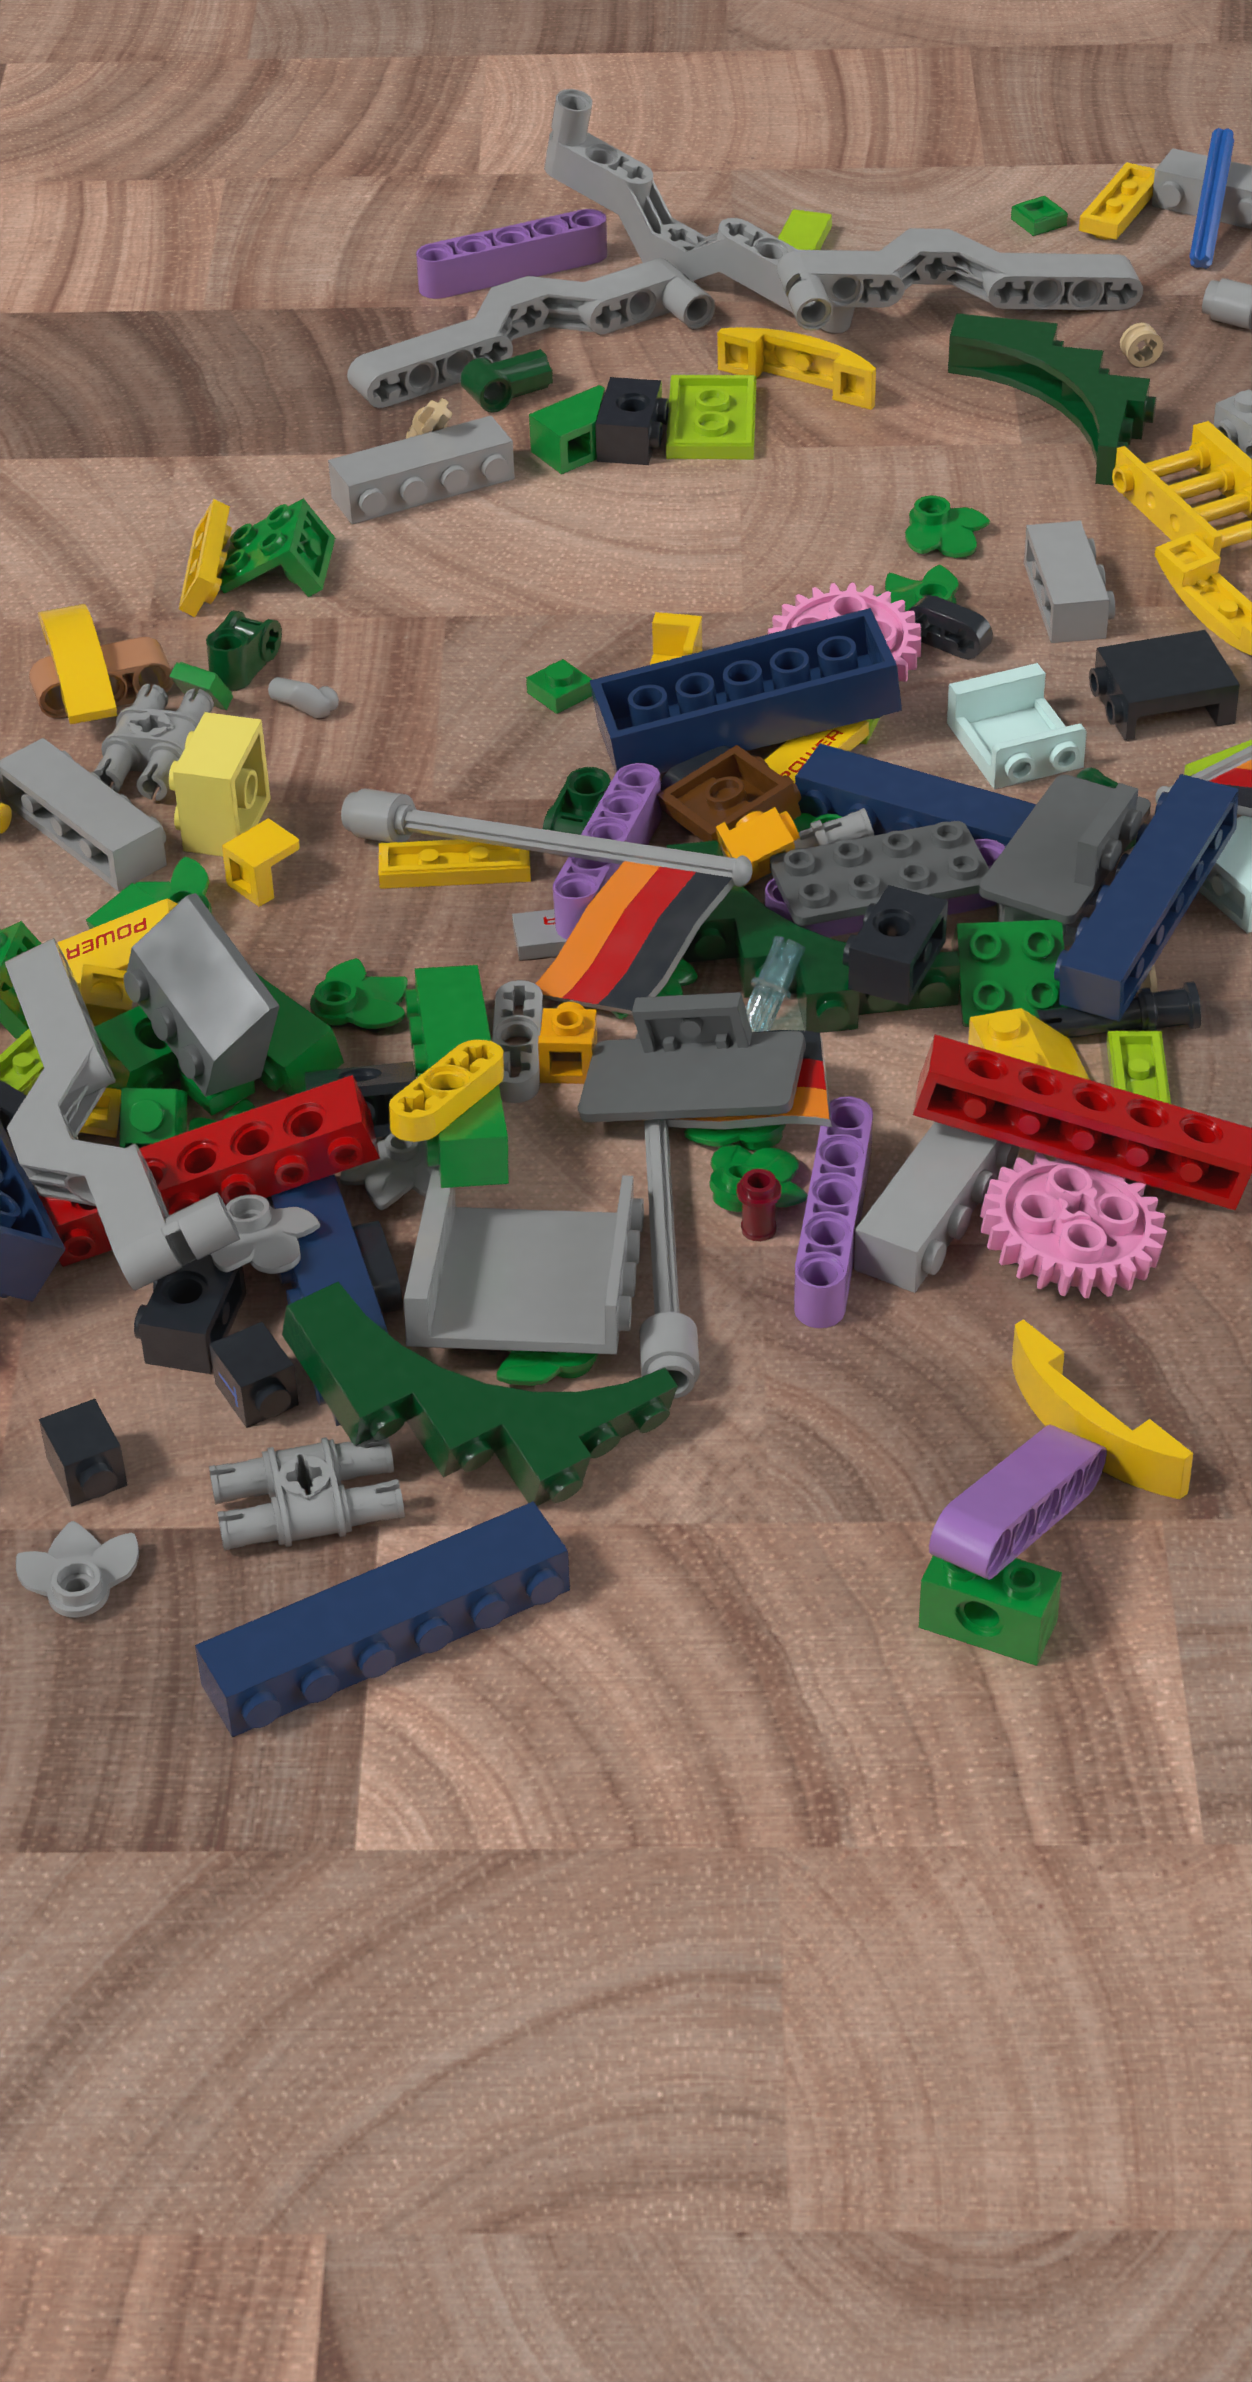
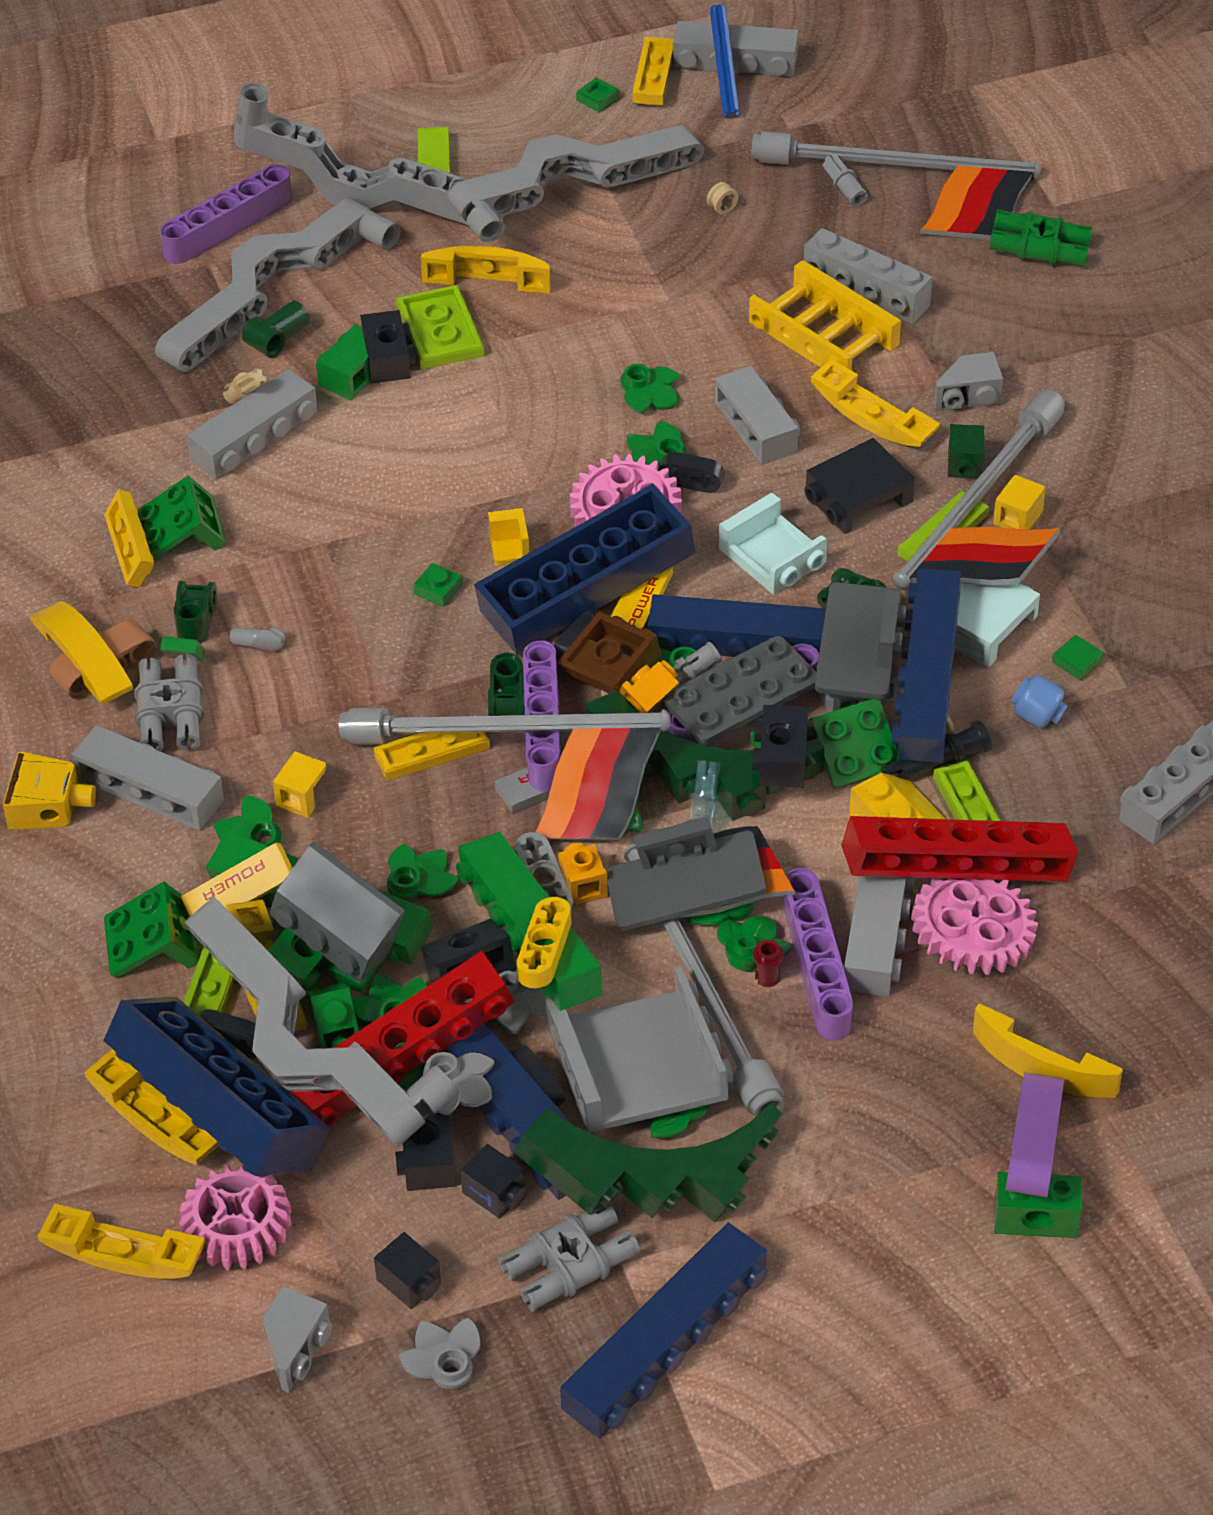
camera: 20 degrees left, 5 degrees up
light yellow brick [169,712,271,857] -> none
dark green arch [948,313,1157,486] -> none

